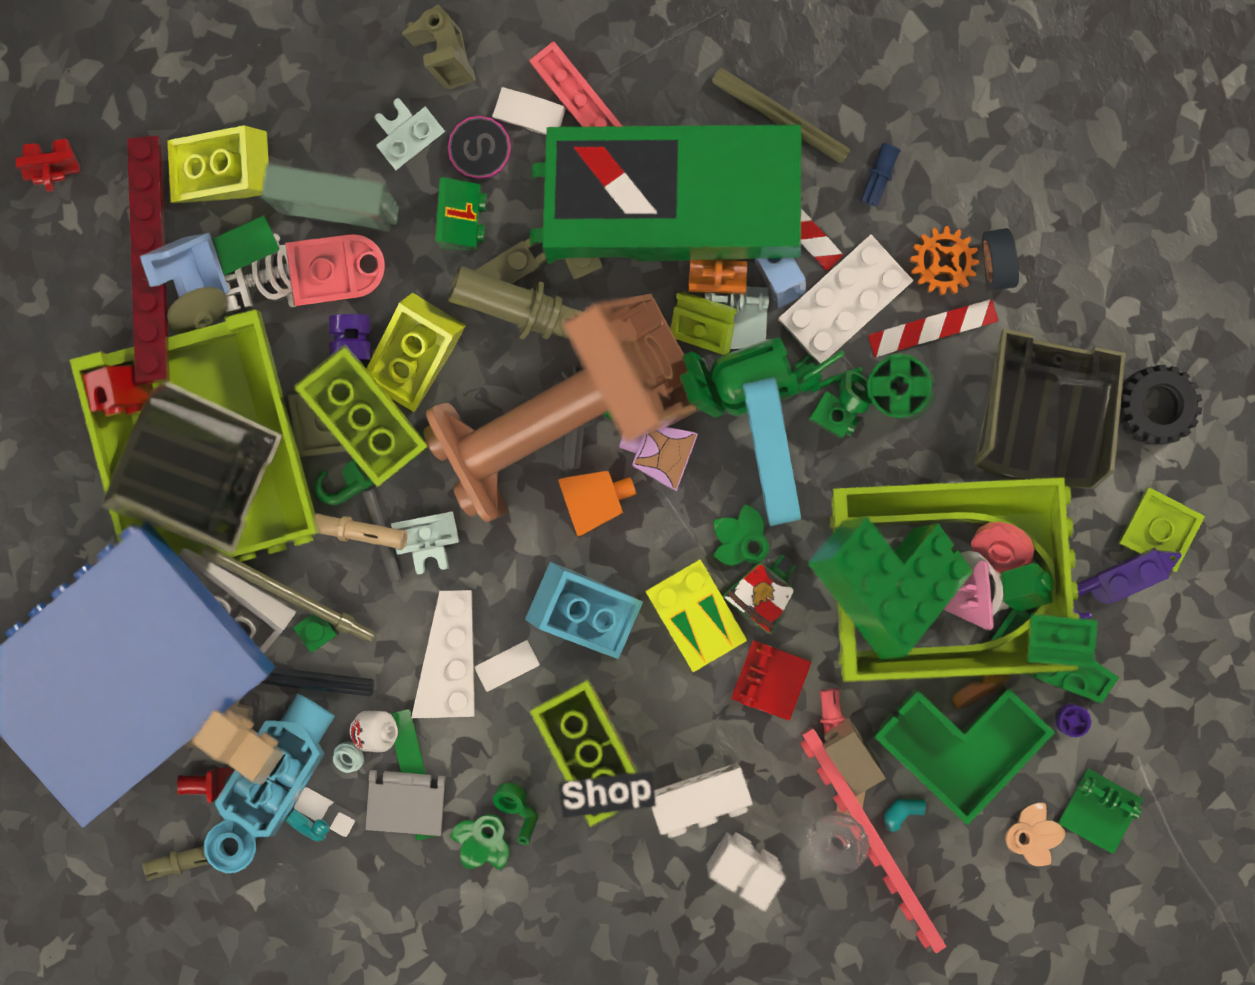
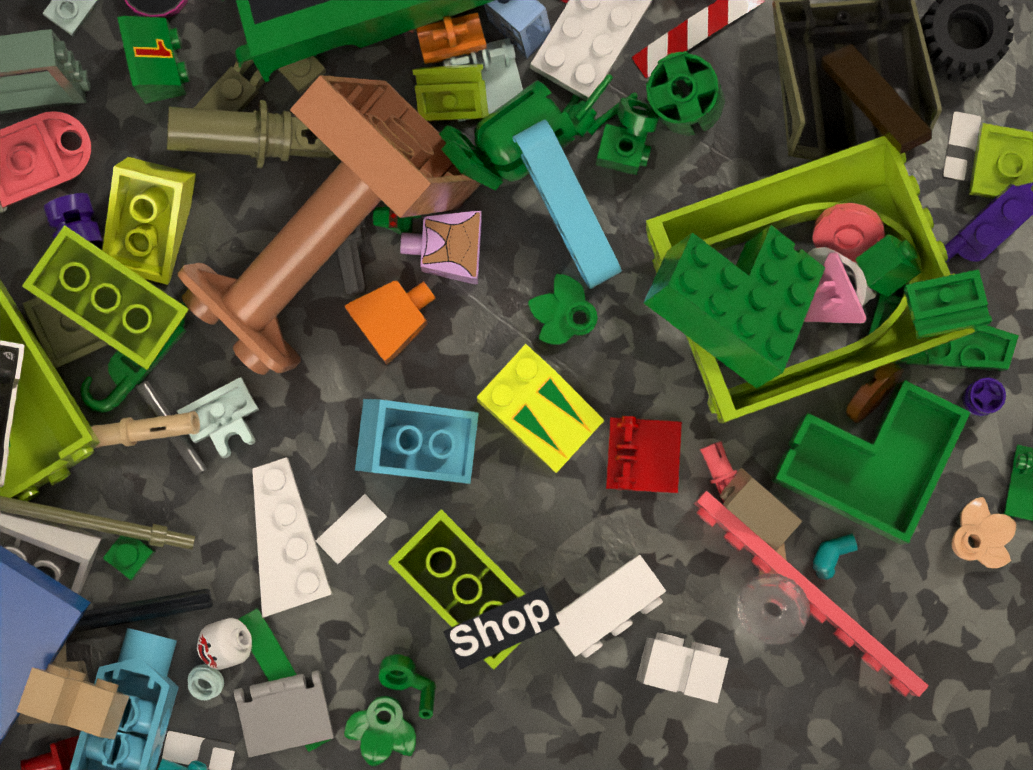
camera: 20 degrees left, 5 degrees down
torso [722,555,796,634] -> none
none -> dark brown tile [821,44,932,154]
none -> white sticker [943,112,981,181]

